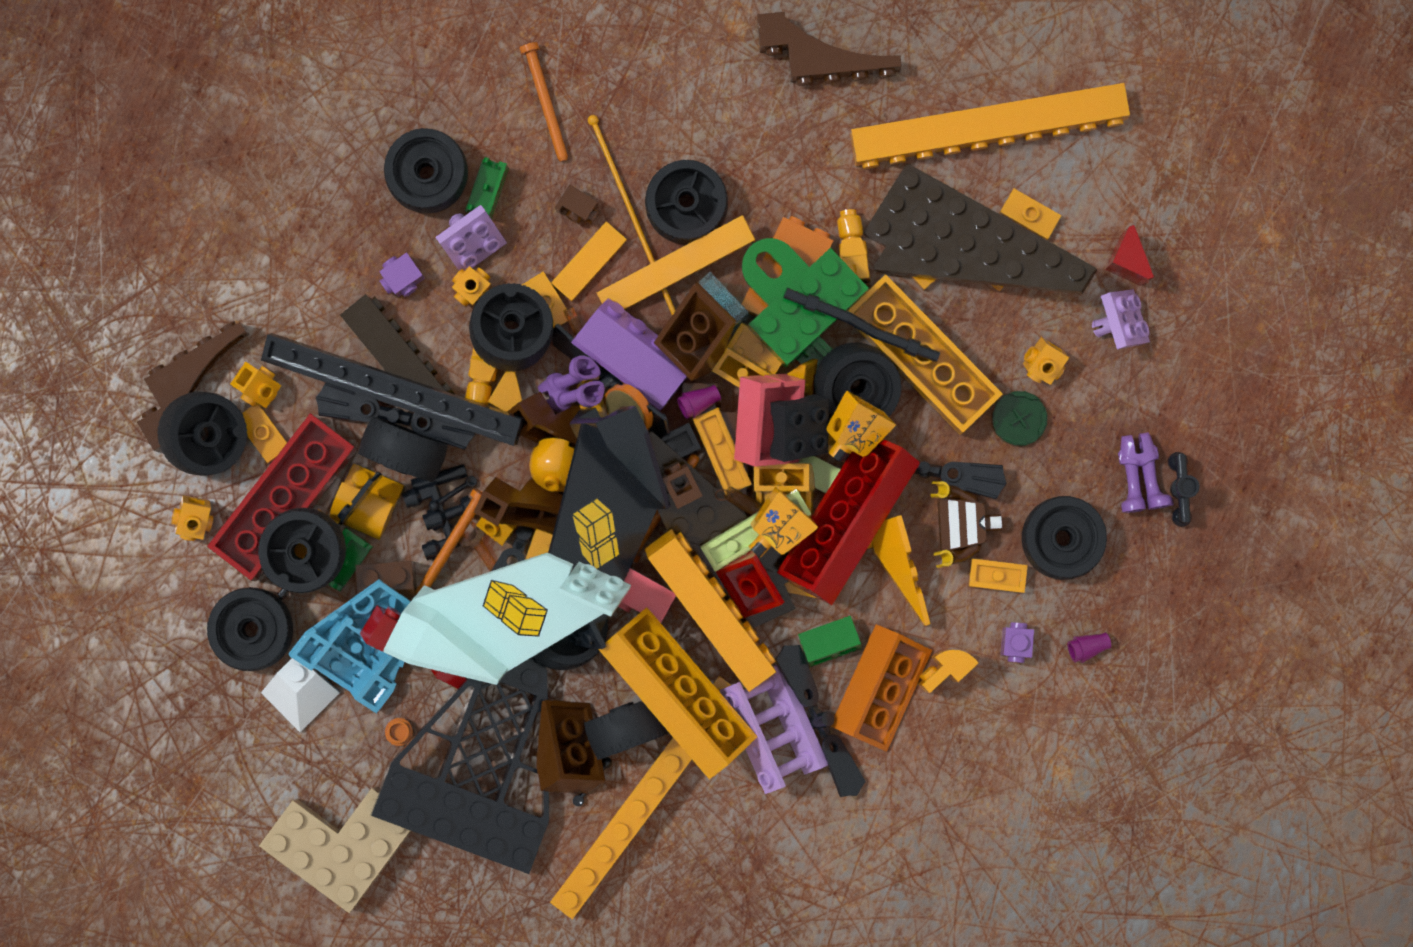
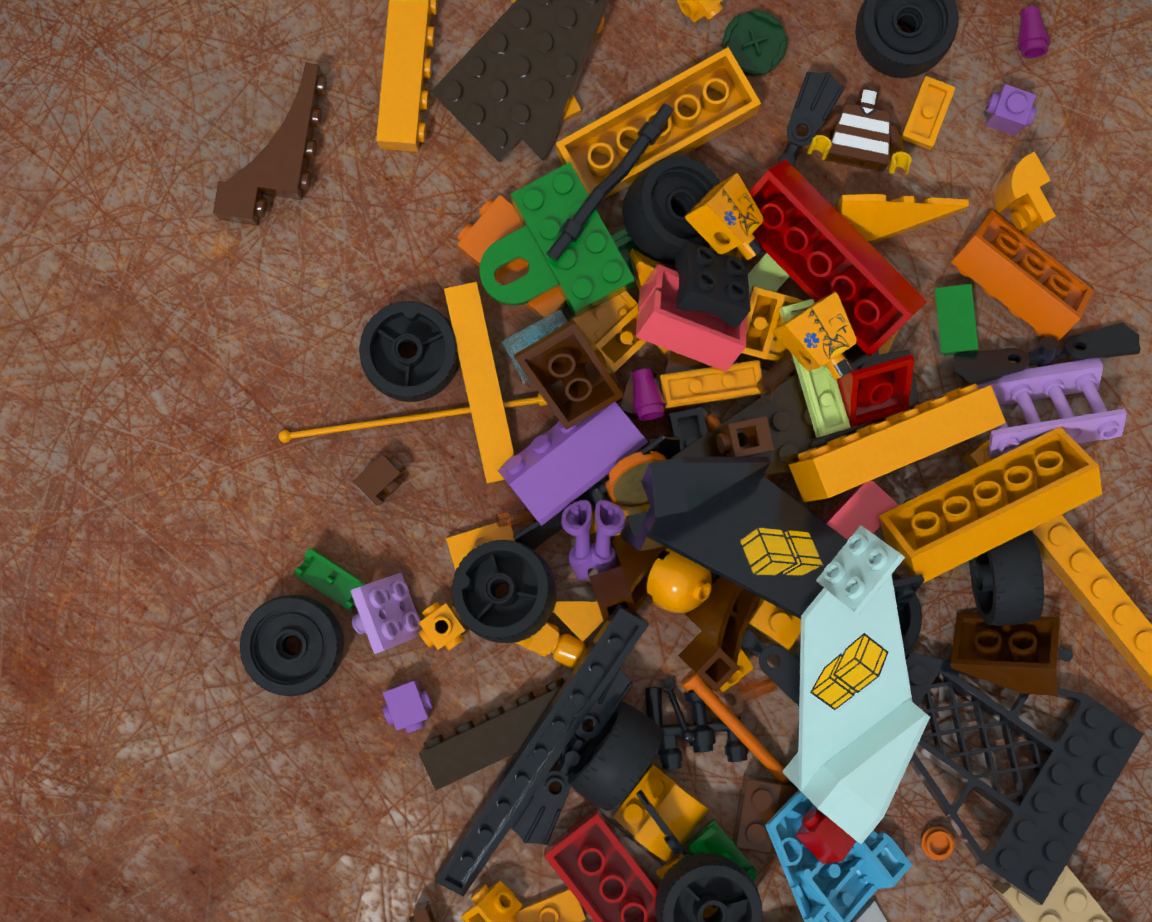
camera: 80 degrees left, 0 degrees up
orange bar [519,42,568,162] -> none
light orange tile [551,221,627,302] -> none
light orange piece [837,209,871,283] -> none

